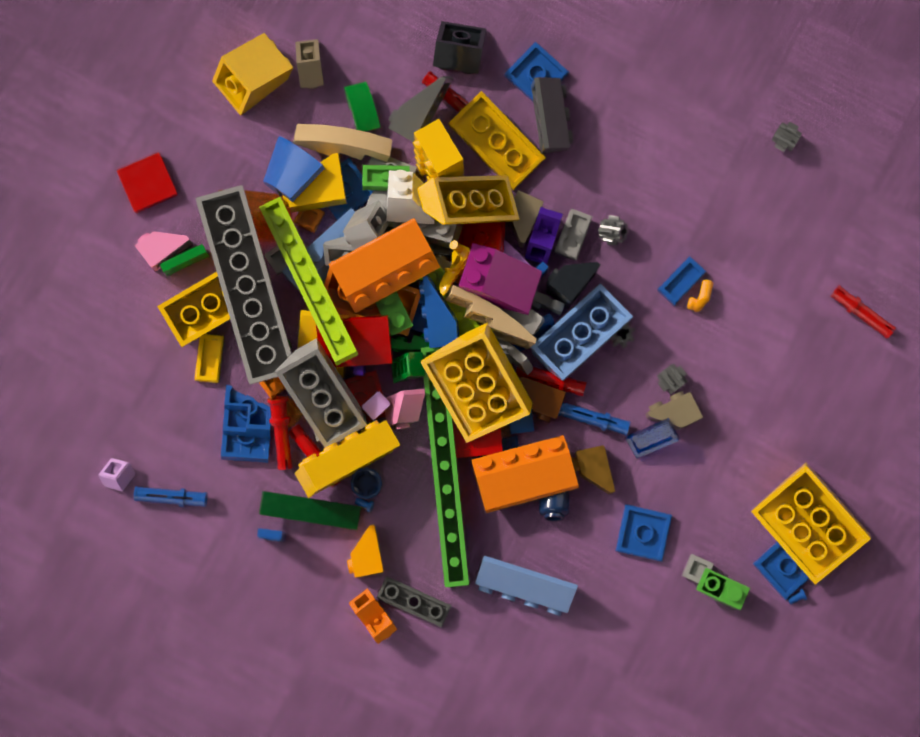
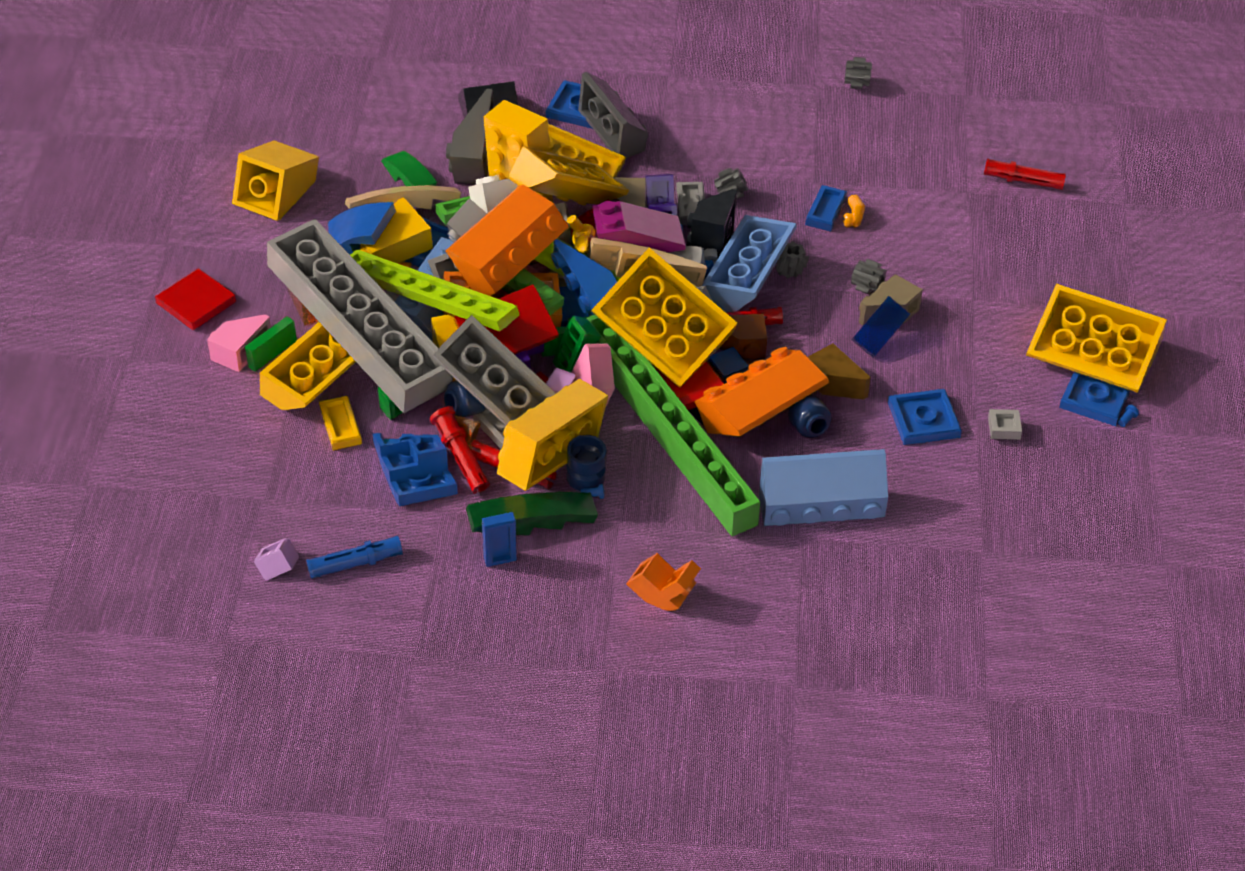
camera: 20 degrees left, 35 degrees down
orange tile [259,377,286,398] -> none
dark tan slope [295,39,324,89] -> none
light orange slope [347,525,384,578] -> none
dark grey tile [376,576,452,627] -> none
blue pin [558,402,631,436] -> none
bright green slope [696,568,750,610] -> none

